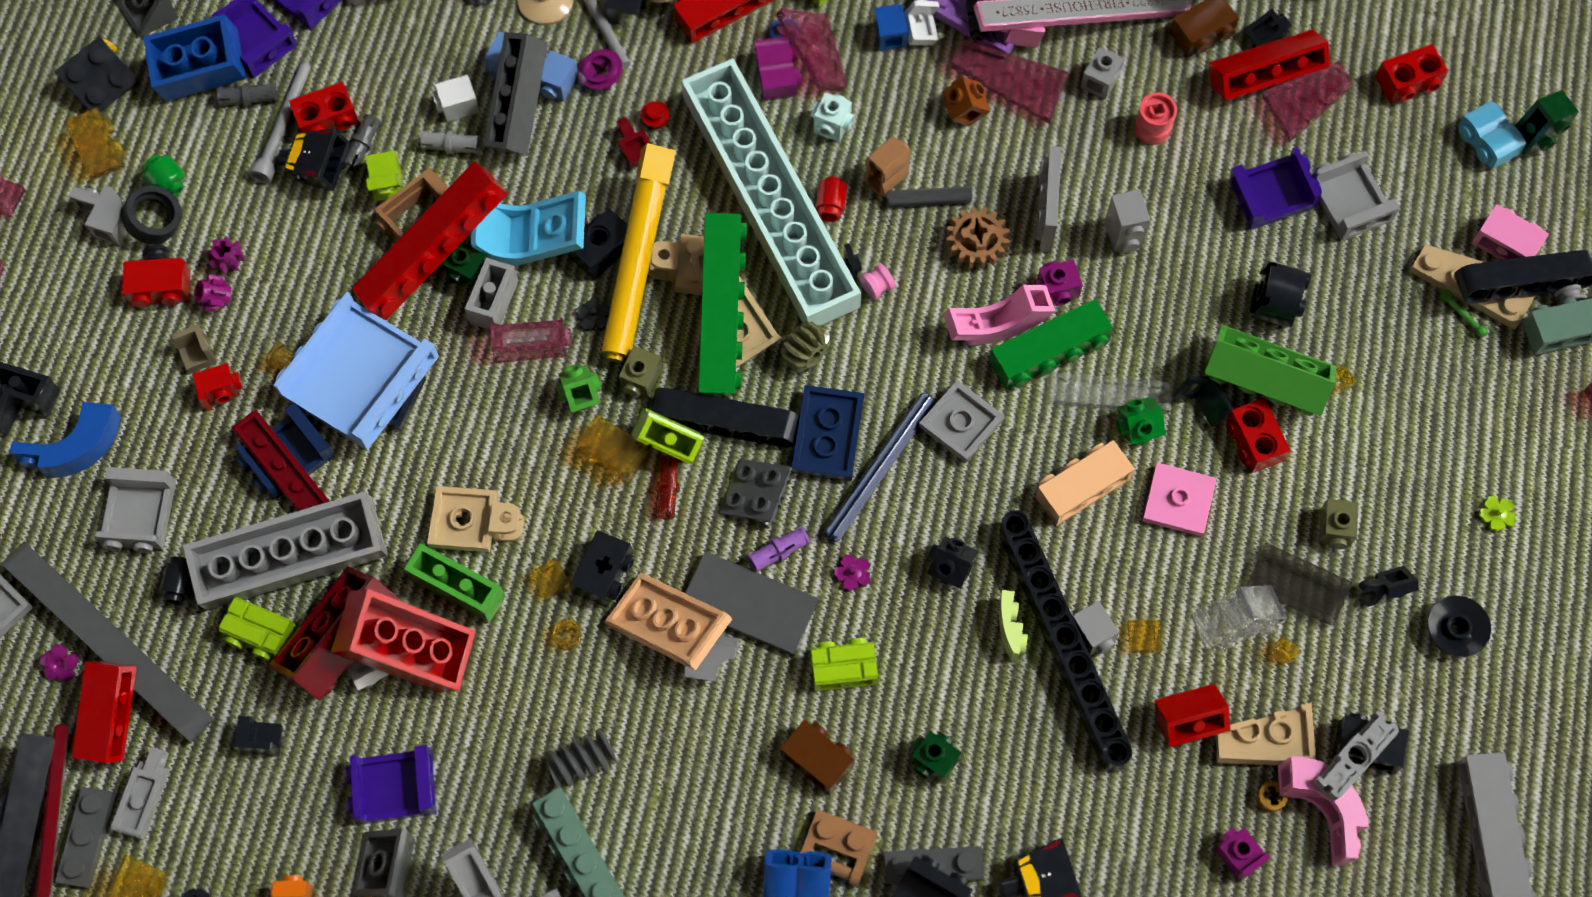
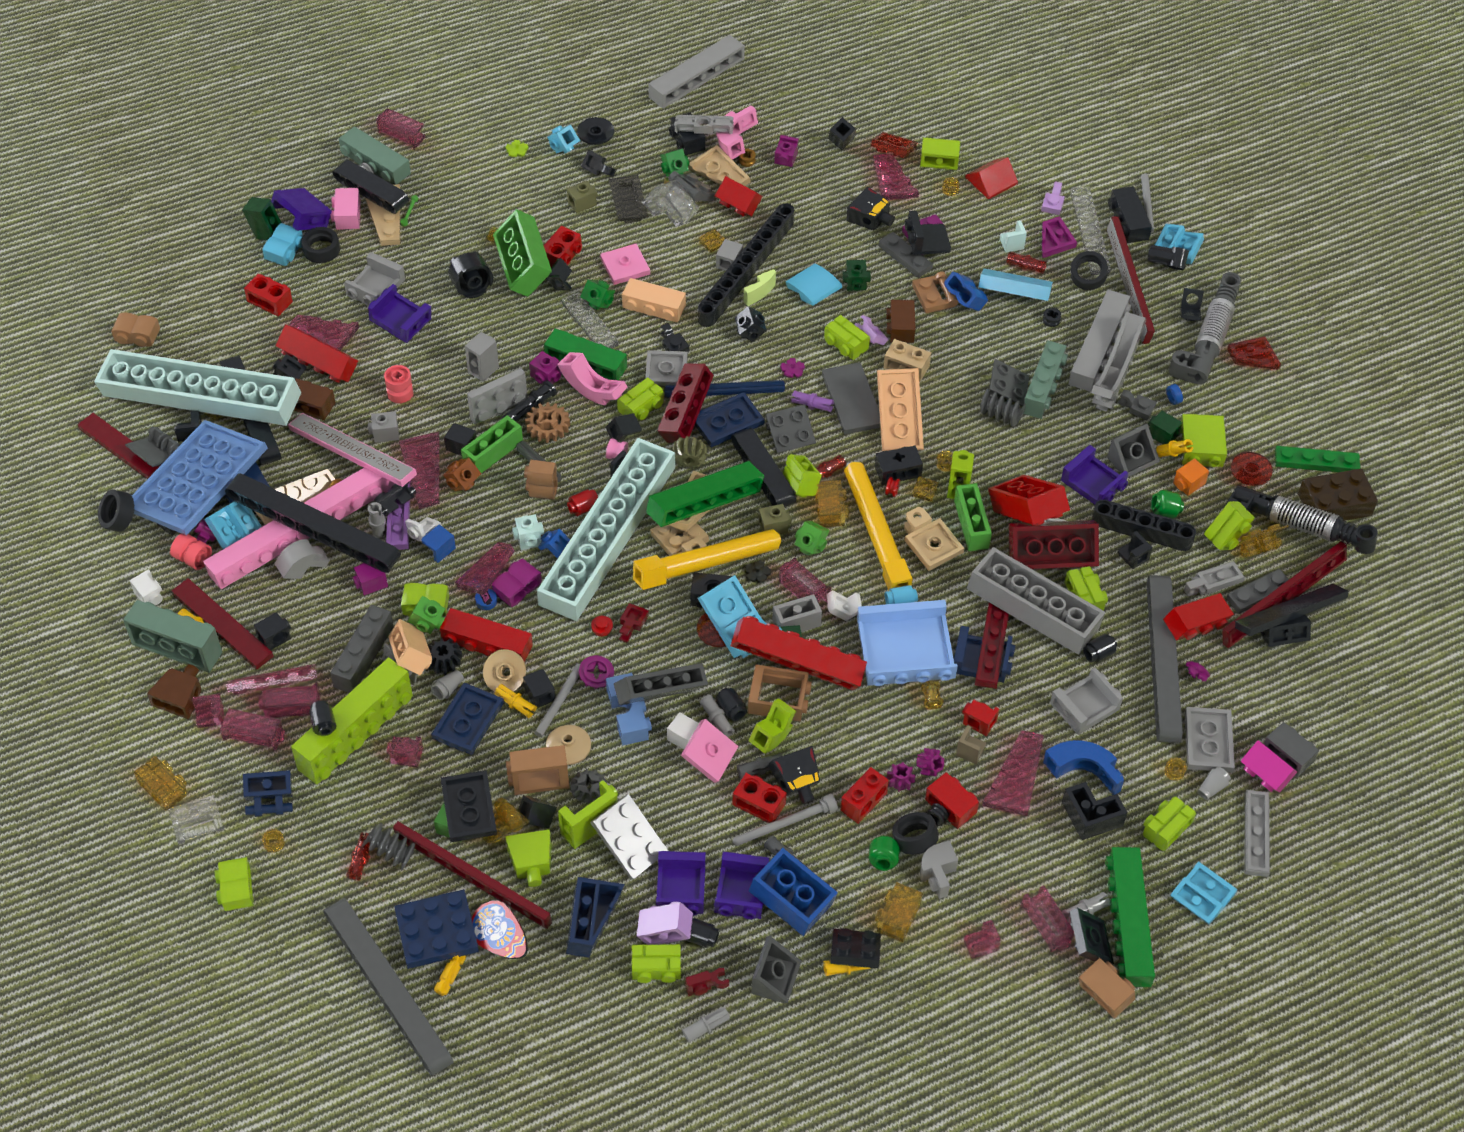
camera: 130 degrees left, 15 degrees down
none -> dark purple panel [271,188,332,231]
none -> black tyre [302,227,340,263]
none -> black panel [444,423,477,456]
none -> bright green brick [461,415,523,473]
none -> black pin [501,380,557,422]
none -> blue bracket [538,528,570,559]
none -> medium azure brick [547,124,580,153]
none -> black panel [605,413,642,443]
none -> lime brick [617,377,664,420]
none -> dark red brick [657,363,714,443]
none -> green brick [660,149,690,177]
none -> black plate [660,322,690,352]
none -> dark grey plate [668,171,716,201]
none -> bright pink plate [681,719,738,783]
none -> black brick [716,688,747,722]
none -> medium azure slope [786,264,842,305]
none -> white bracket [826,590,862,621]
none -> red brick [840,767,889,824]
none -> yellow brick [844,462,912,591]
none -> lavender plate [855,315,888,345]
none -> tan brick [884,339,931,382]
none -> medium azure brick [884,585,918,604]
none -> red bush [885,477,900,497]
none -> lime torso [947,450,974,499]
none -> clear pink wing [982,730,1044,816]
none -> dark grey hinge [989,359,1029,406]
none -> black beam [1092,500,1196,551]
none -> green head [1151,490,1184,519]
none -> lime brick [1204,501,1255,550]

